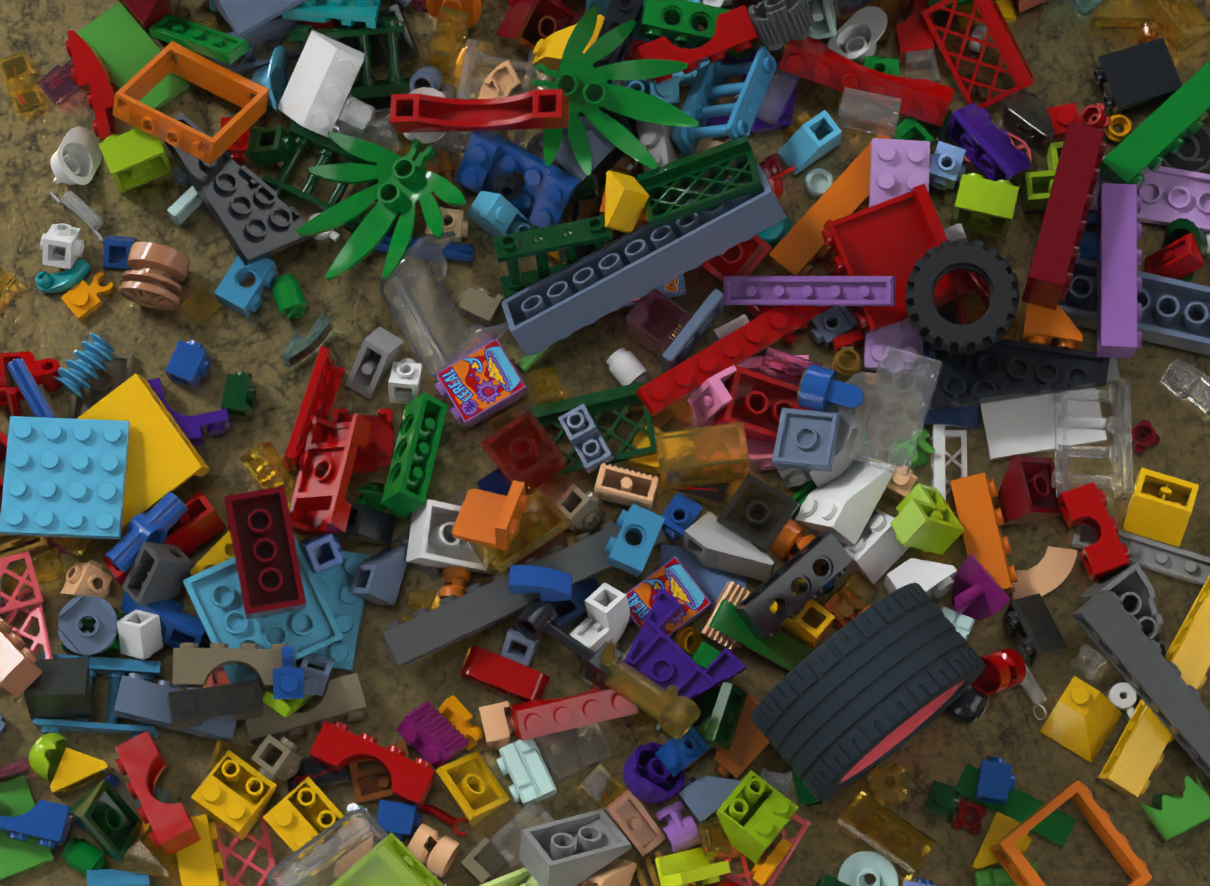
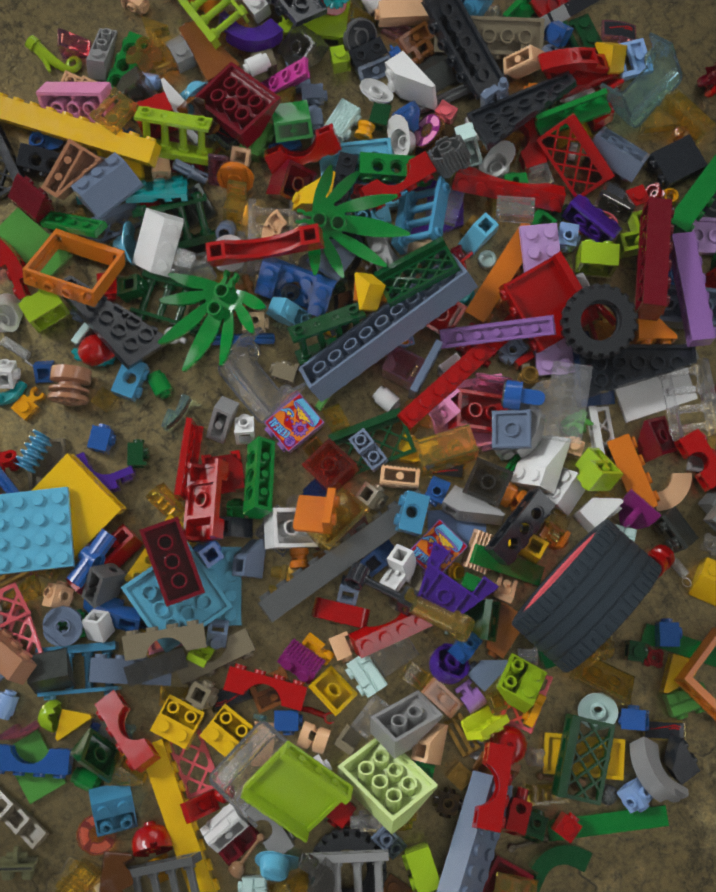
camera: 15 degrees left, 5 degrees up
blue plate [273,646,304,700] -> none
blue slope [508,565,573,602] -> none
none -> red hair [71,334,116,367]
none -> light nougat slope [491,573,518,604]
none -> sand blue slope [585,126,650,183]

